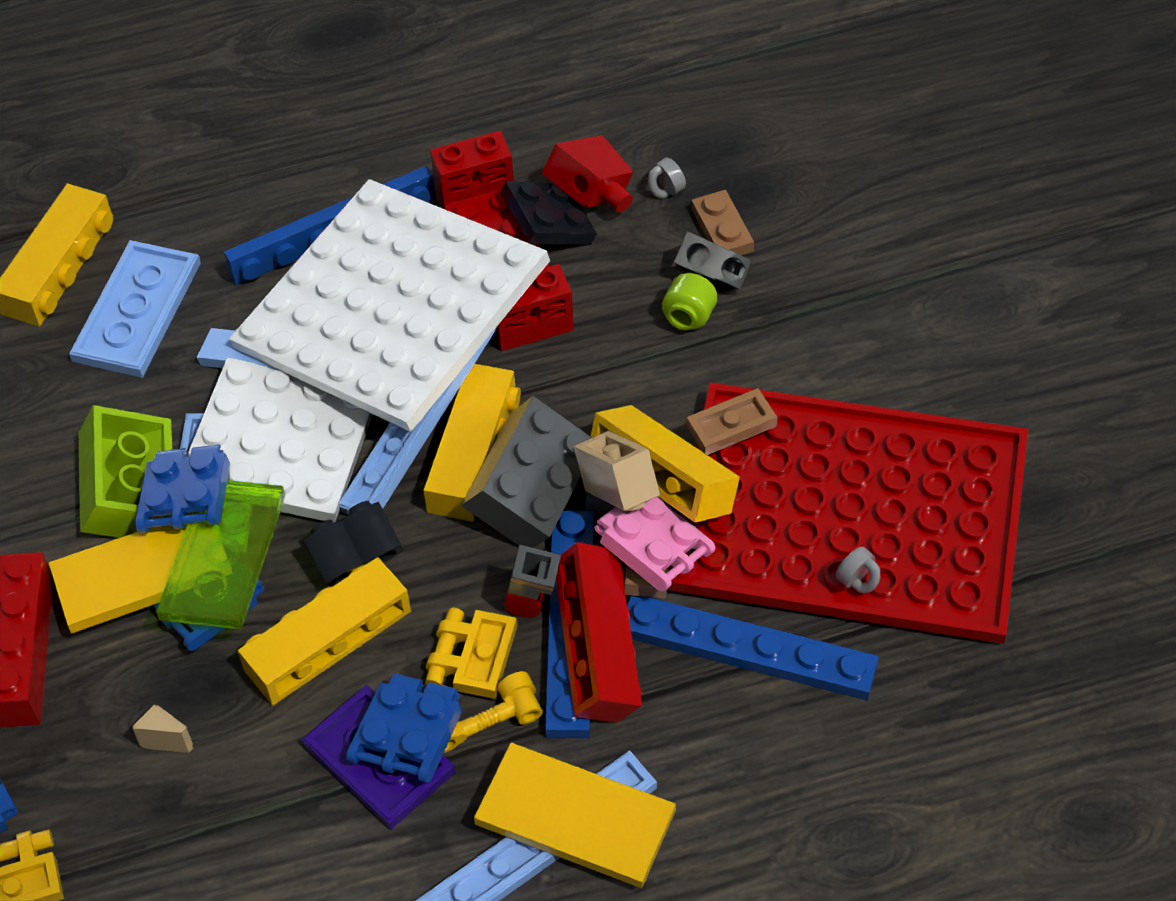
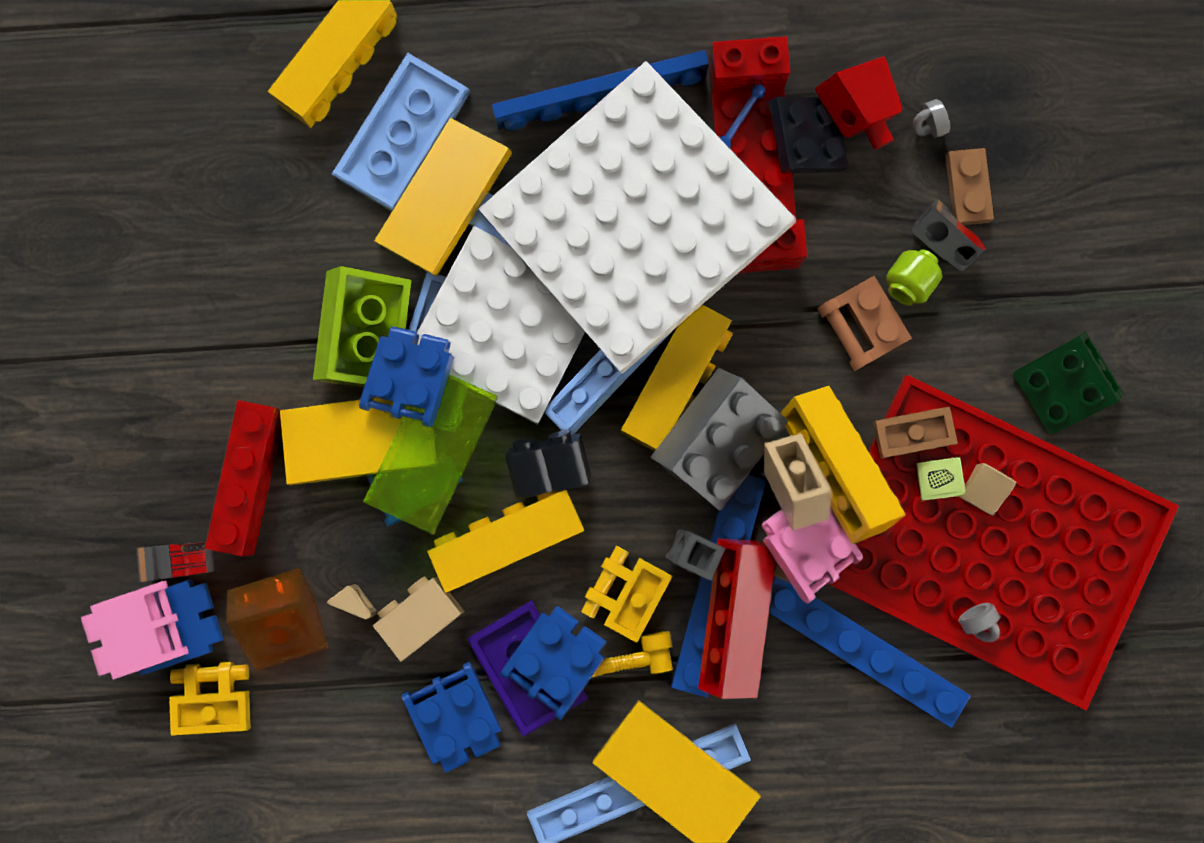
camera: 15 degrees right, 30 degrees up
none -> clear orange slope [227,568,328,671]
none -> tan brick [373,576,465,662]
none -> yellow tile [374,118,512,277]
none -> blue plate [402,661,502,773]
none -> blue hinge [719,84,765,149]
none -> nougat plate [817,275,912,371]
none -> yellowish green slope [916,457,966,501]
none -> tan slope [959,463,1017,516]
none -> dark green bracket [1013,330,1124,435]

